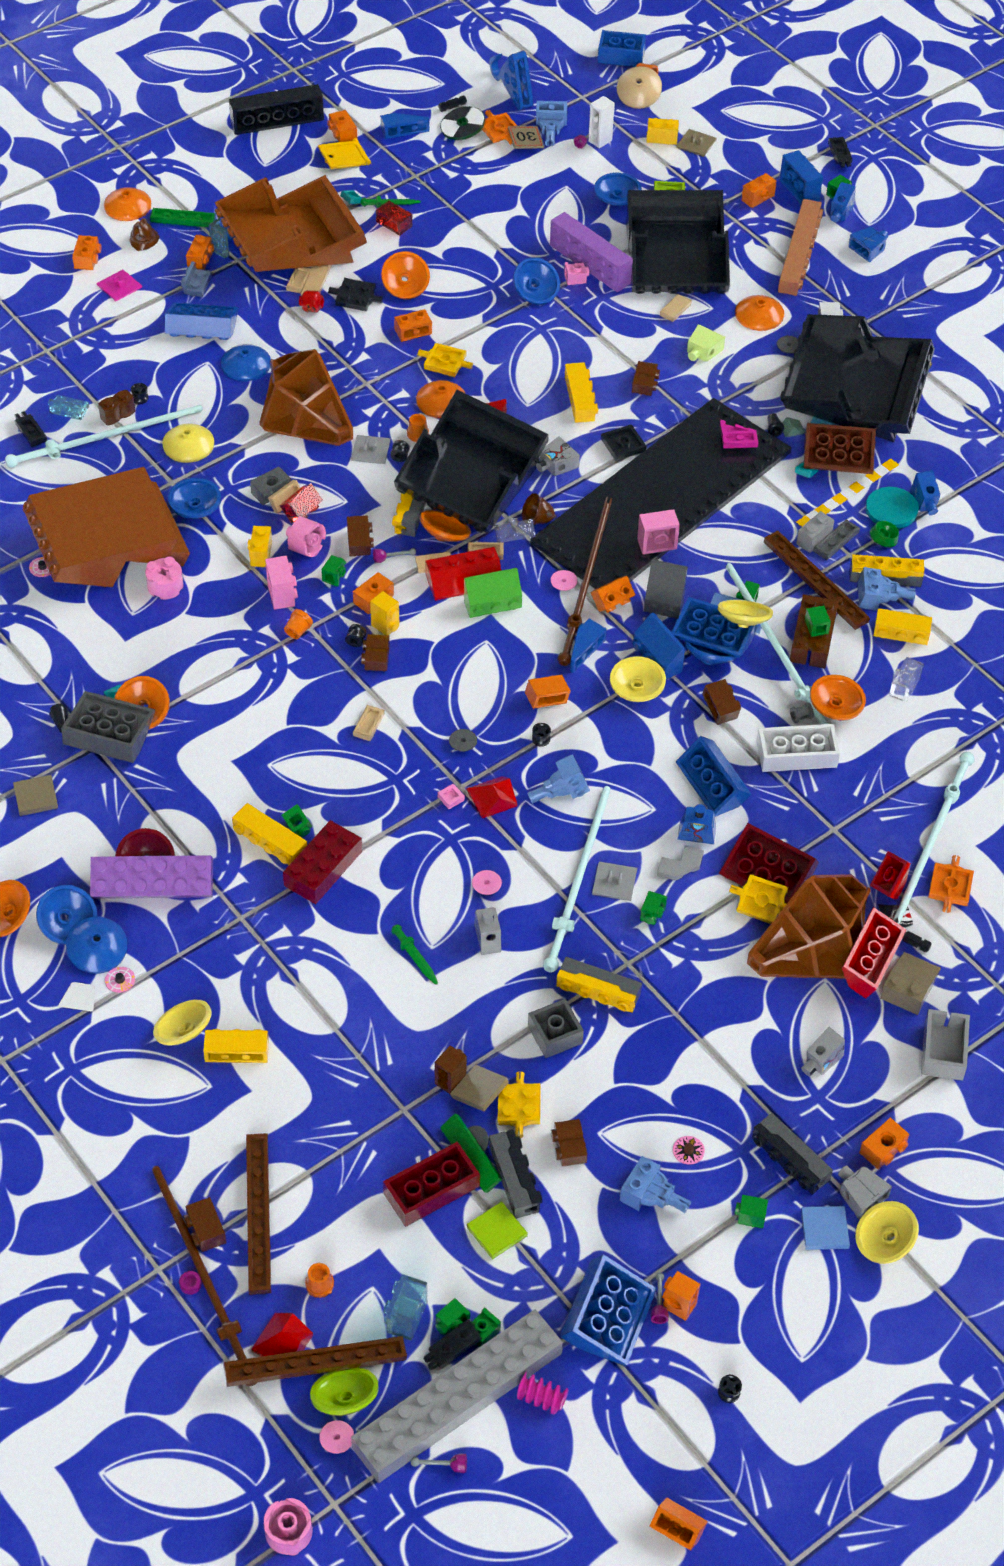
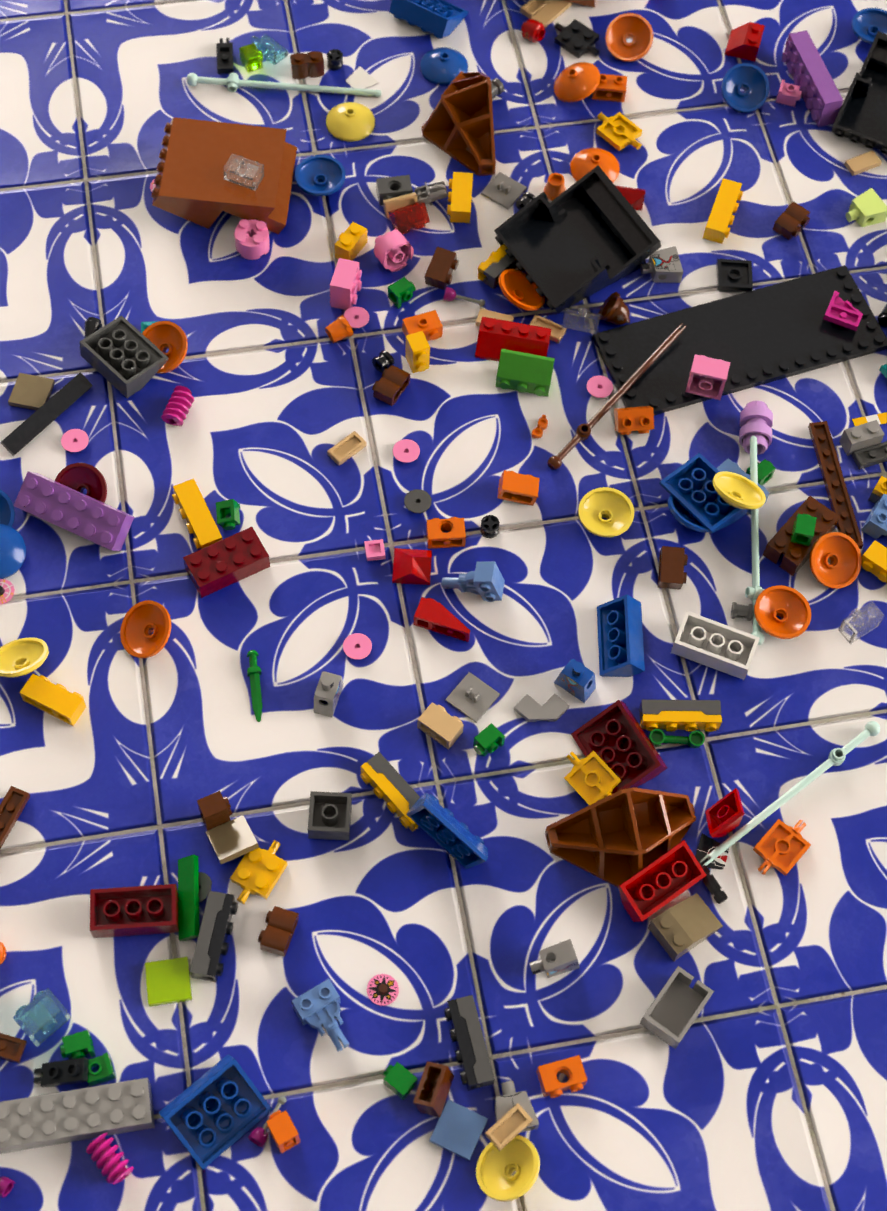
camera: 25 degrees right, 10 degrees up
light aqua bar [543,786,610,972] -> none
blue slope [570,618,607,673] -> none
blue slope [633,612,685,680] -> none
dark grey slope [644,559,688,619] -> none
none -> black tile [1,372,93,456]
none -> bright pink piece [61,429,89,452]
none -> orange dish [120,600,171,658]
none -> dark pink piece [161,386,194,426]
none -> clear brick [223,153,264,191]
none -> clear neon green brick [239,43,264,72]
none -> bright pink piece [343,307,369,328]
none -> white sticker [346,67,379,89]
none -> bright pink piece [393,439,420,463]
none -> blue slope [406,793,488,869]
none -> reddish brown brick [413,1061,454,1117]
none -> light grey arm [414,181,448,206]
none -> red slope [414,597,470,642]
none -> tan brick [417,702,464,750]
none -> orange brick [426,517,466,549]
none -> yellow brick [447,172,473,223]
none -> tan tile [485,1103,533,1152]
none -> orange piece [532,415,548,439]
none -> orange dish [554,62,600,103]
none -> piece [639,699,722,732]
none -> green bar [649,729,705,748]
none -> red slope [724,22,765,62]
none -> lavender piece [739,401,773,455]
none -> orange dish [809,532,862,589]

